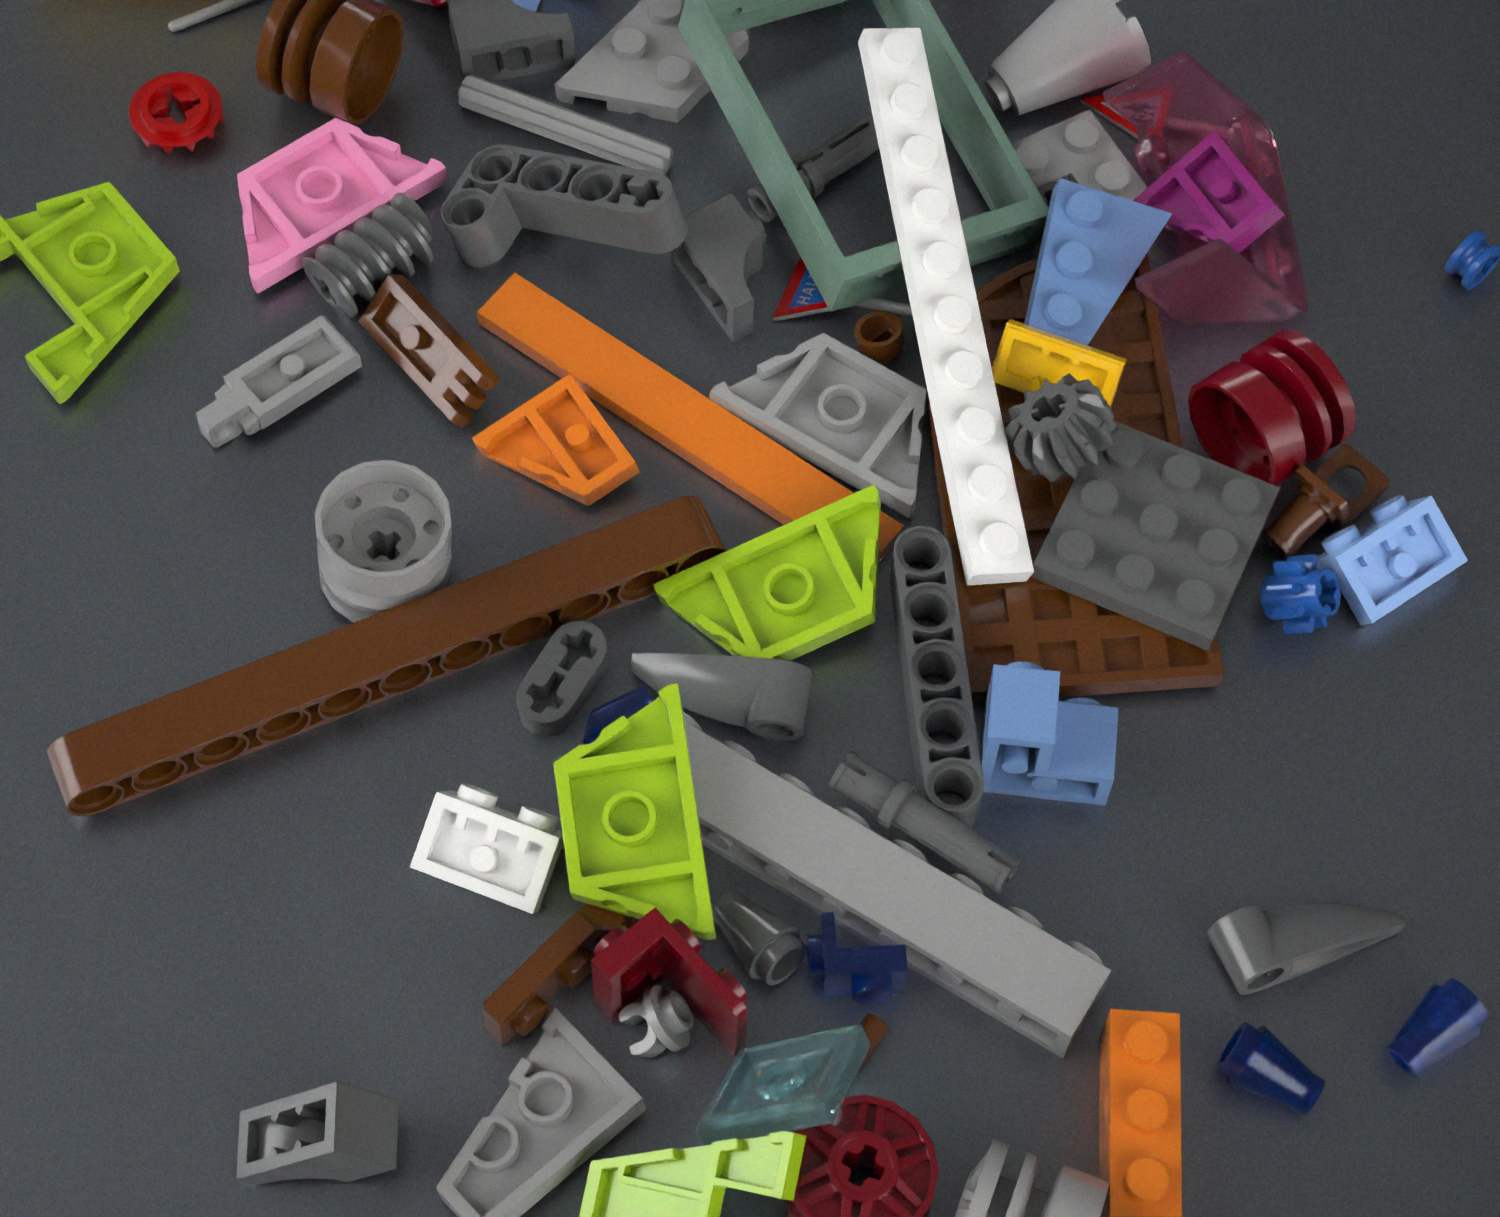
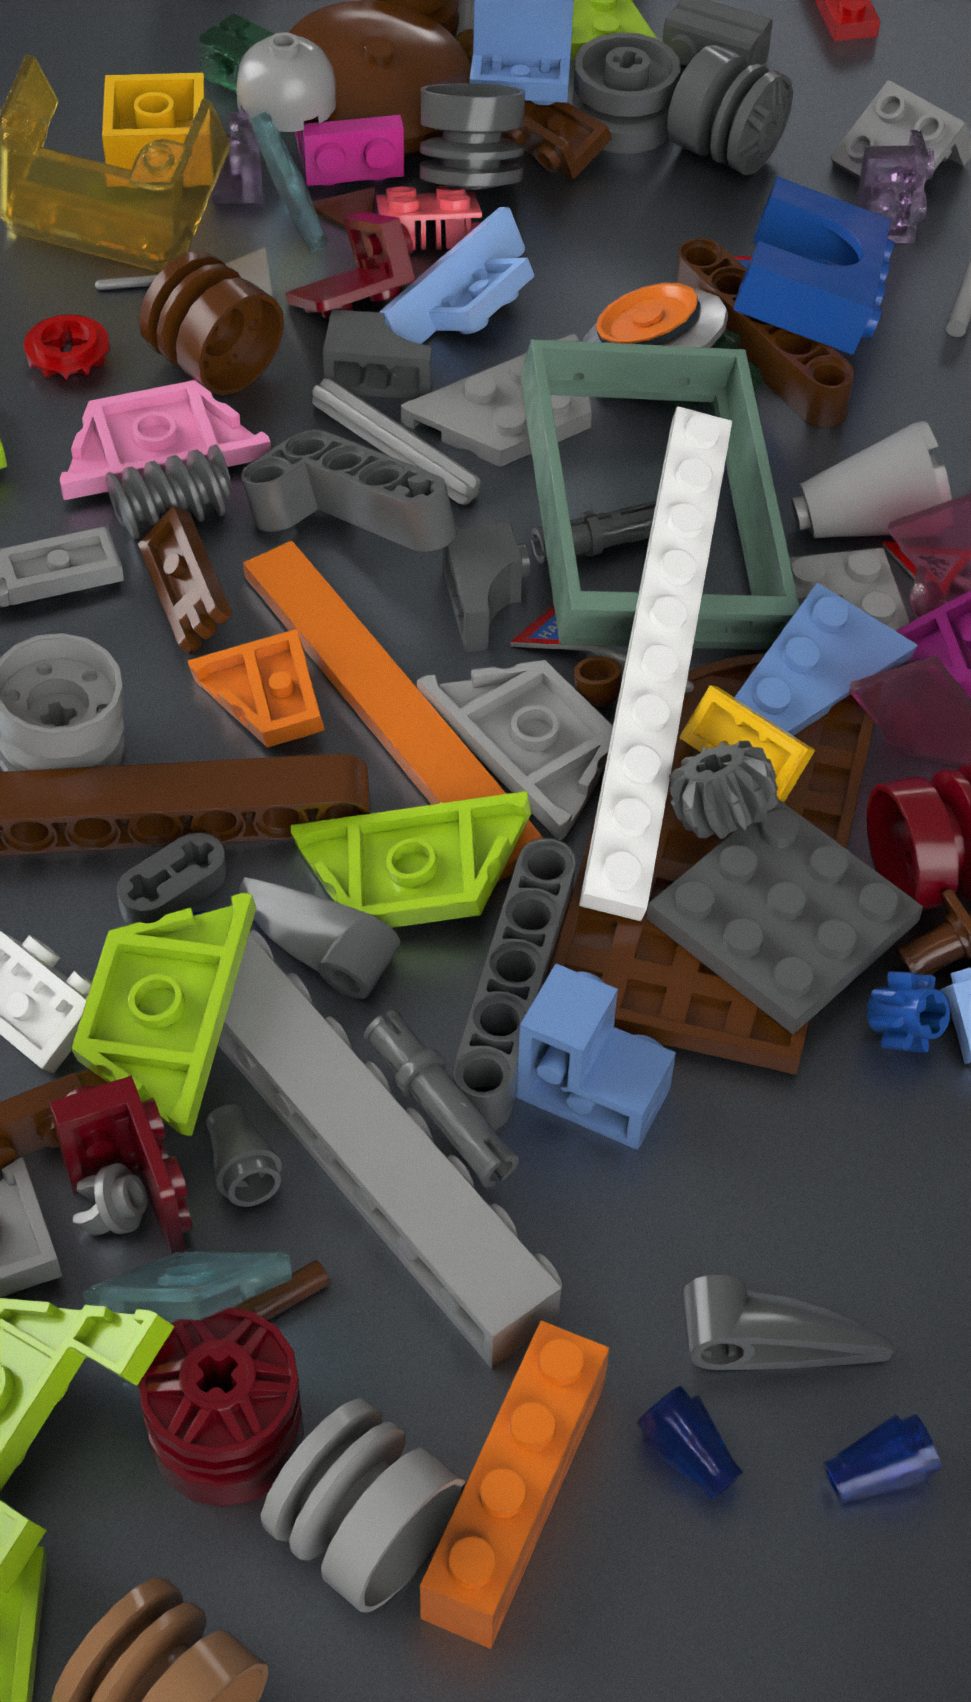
camera: 20 degrees right, 10 degrees down
clear blue bracket [806,912,908,1004] -> none

